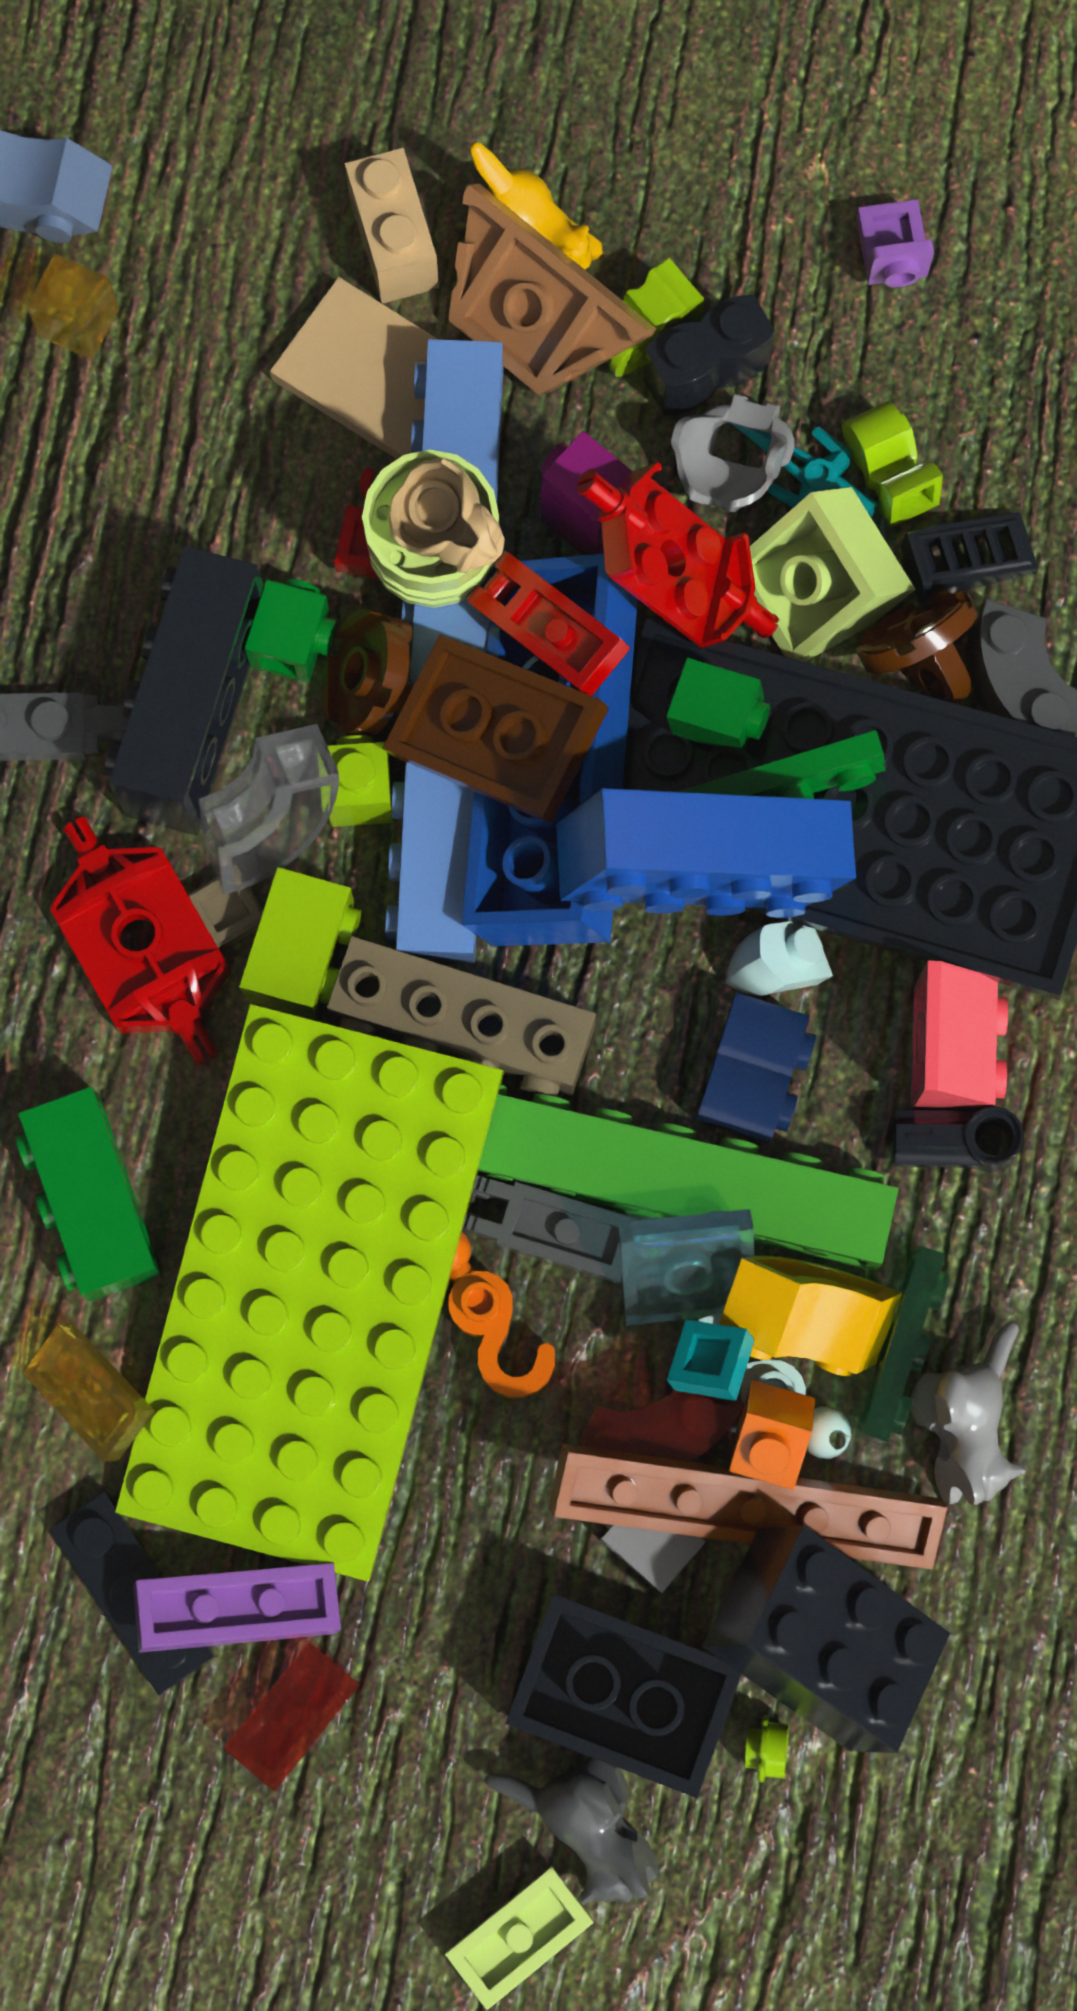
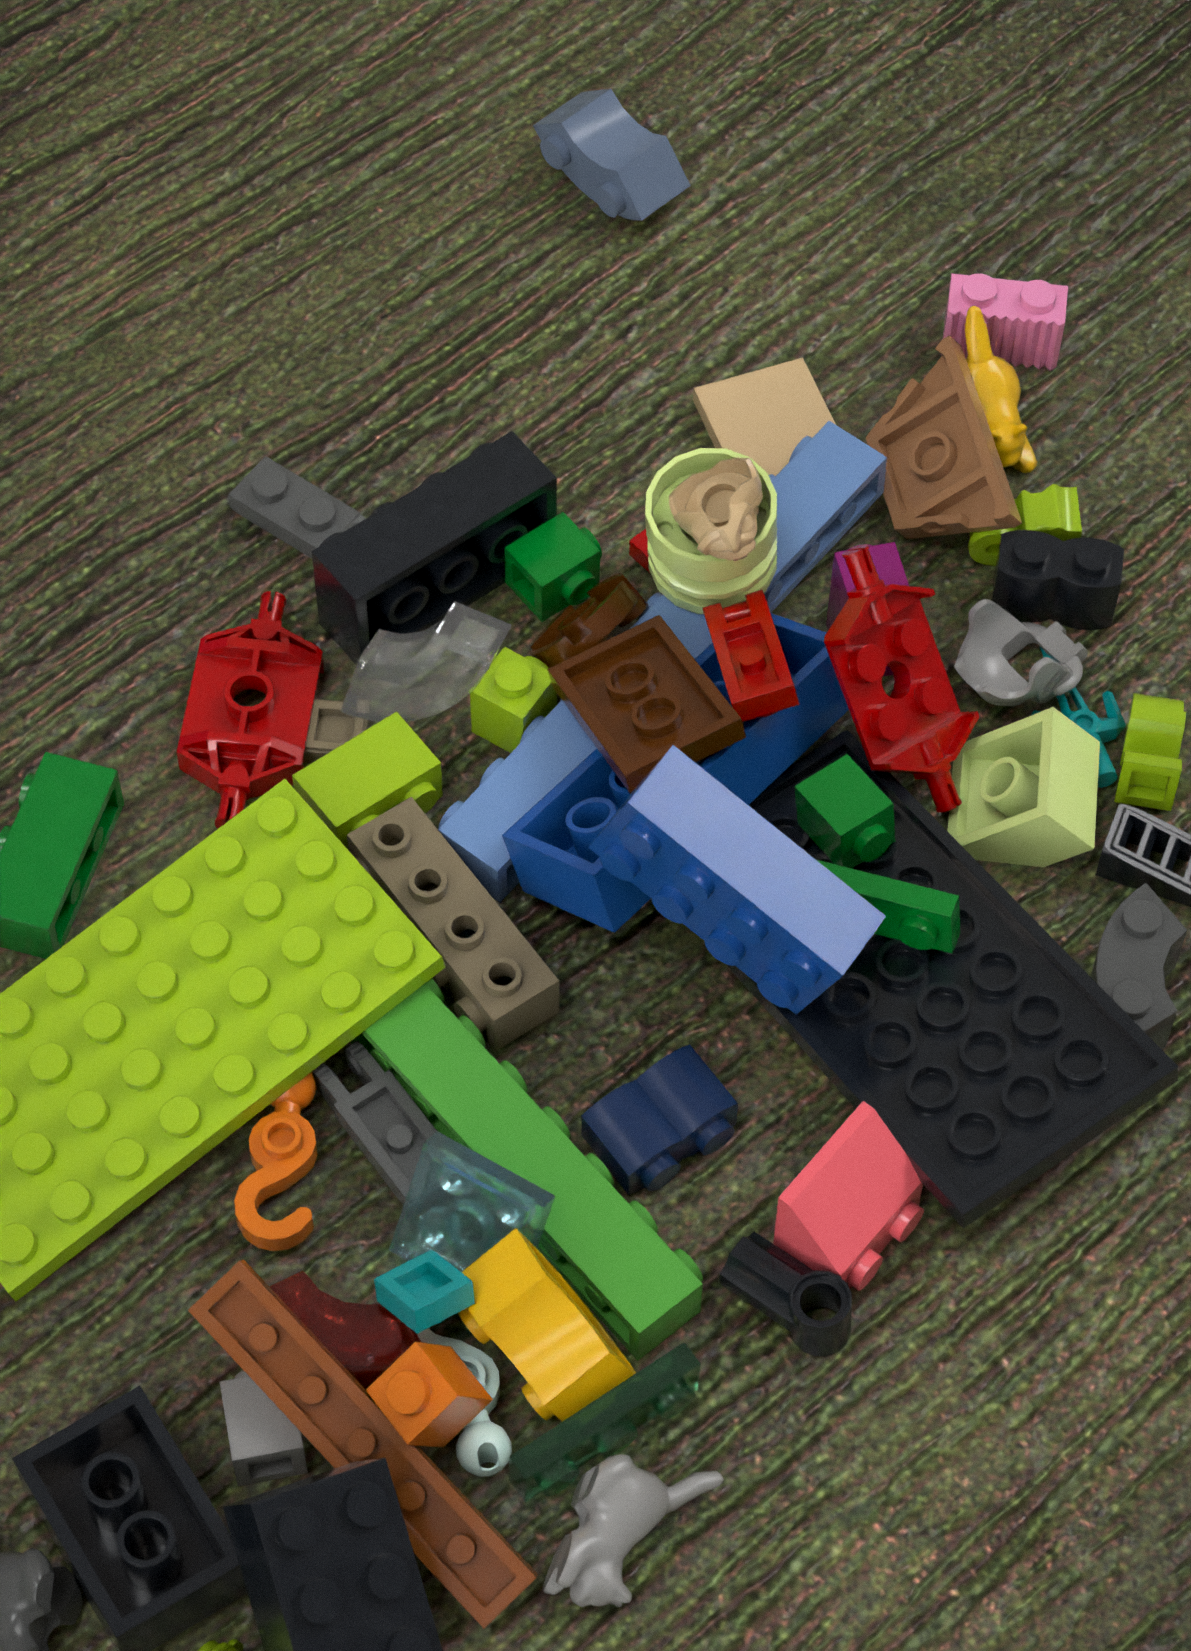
camera: 35 degrees right, 20 degrees down
clear yellow brick [27,254,119,360] -> none
tan brick [345,148,439,304] -> none
light aqua plate [726,921,833,996] -> none
reddish brown tile [856,587,978,704] -> none
none -> bright pink brick [941,273,1068,371]

